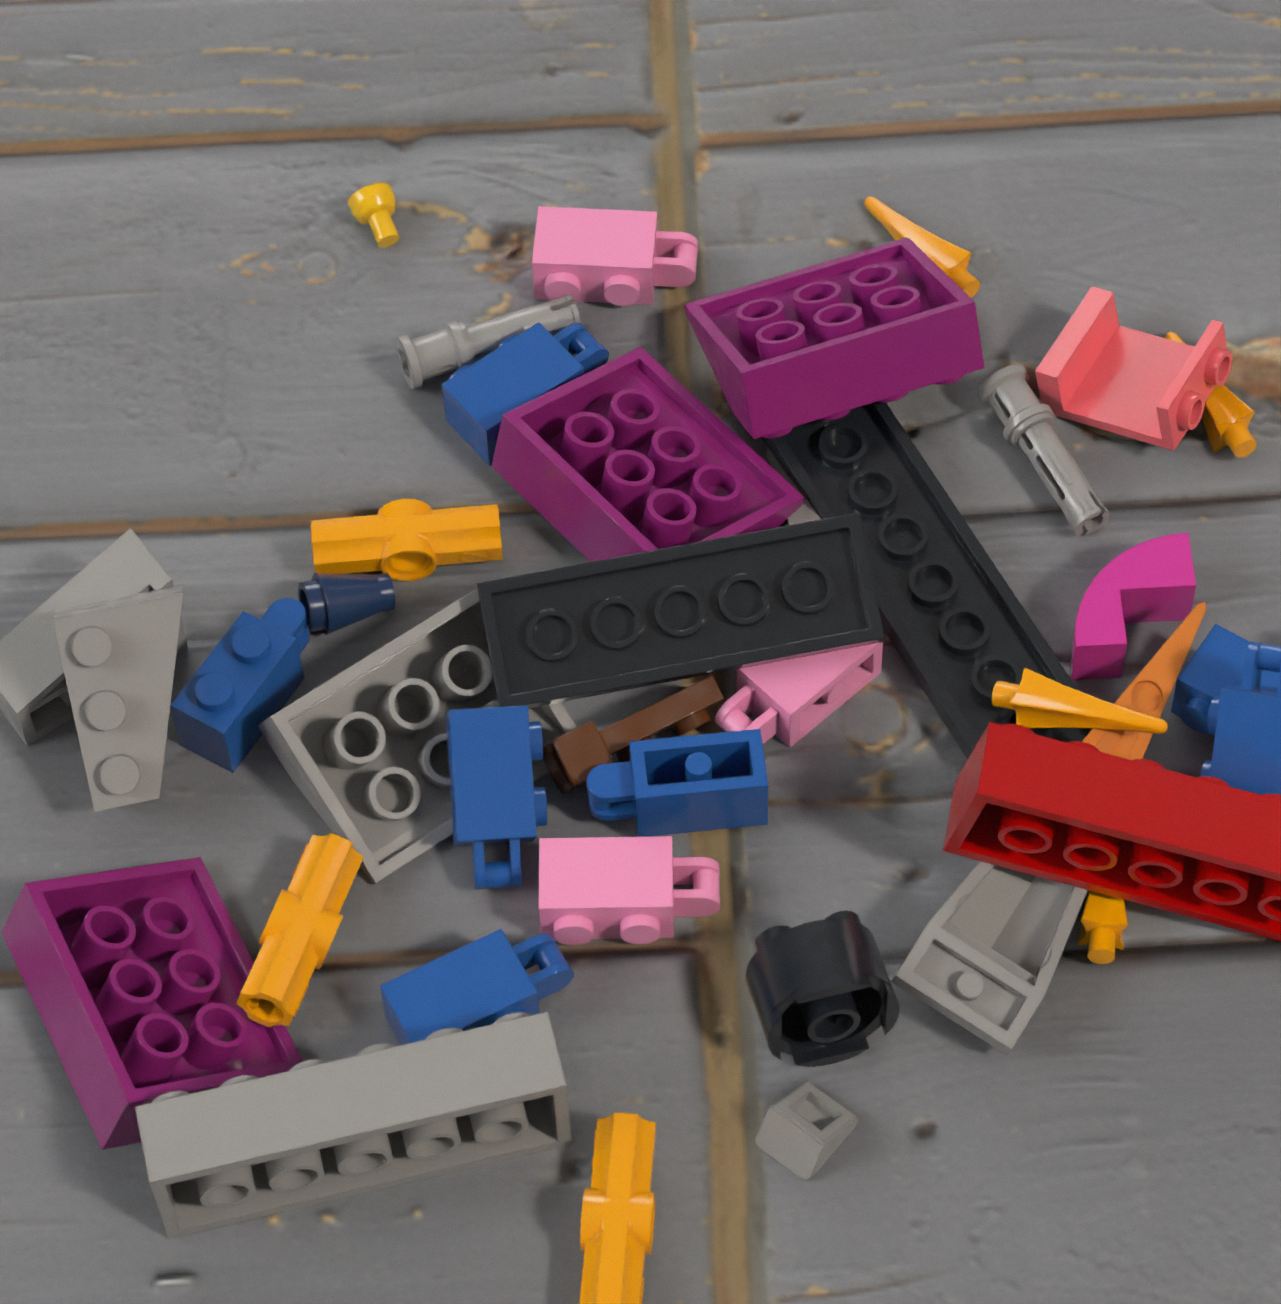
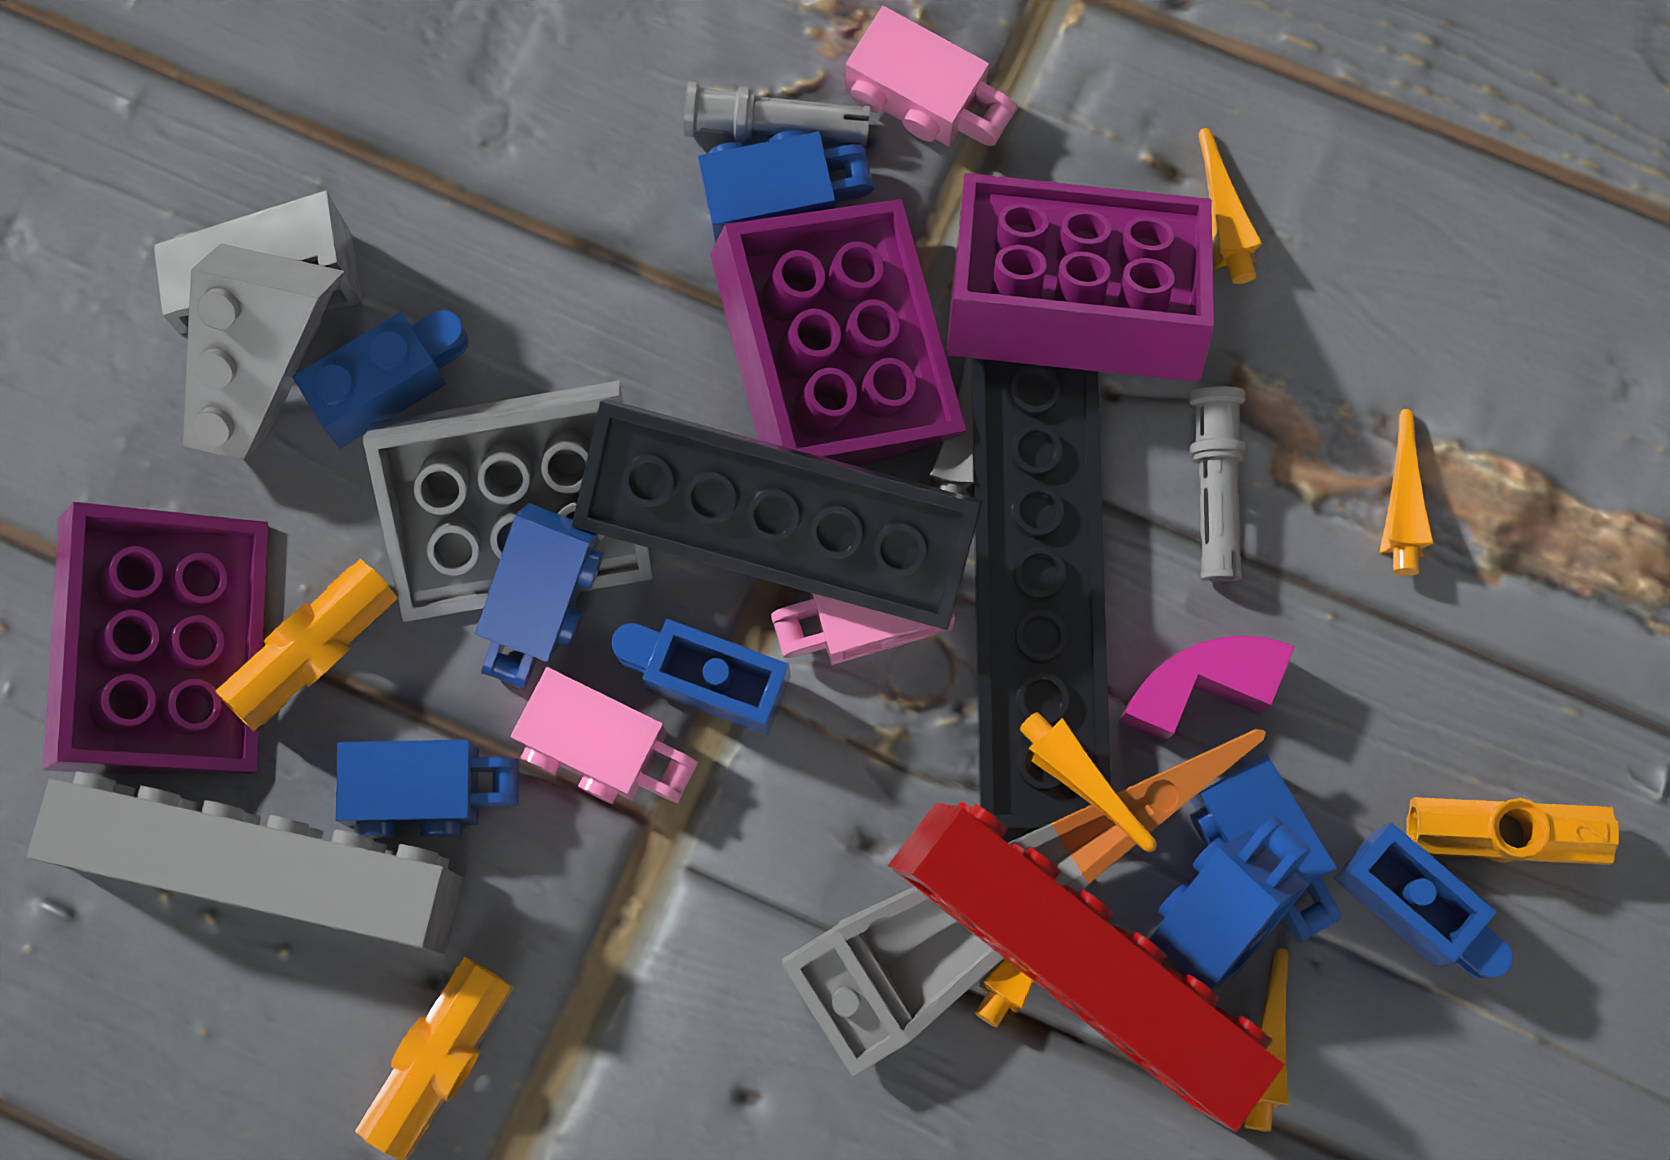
camera: 25 degrees right, 20 degrees up
dark blue cone [298,573,395,635] -> none
light orange piece [311,499,503,582] -> none
reddish brown plate [543,675,724,794] -> none
black brick [745,910,900,1067] -> none
light grey slope [755,1081,859,1180] -> none
coral panel [1035,286,1232,451] -> none

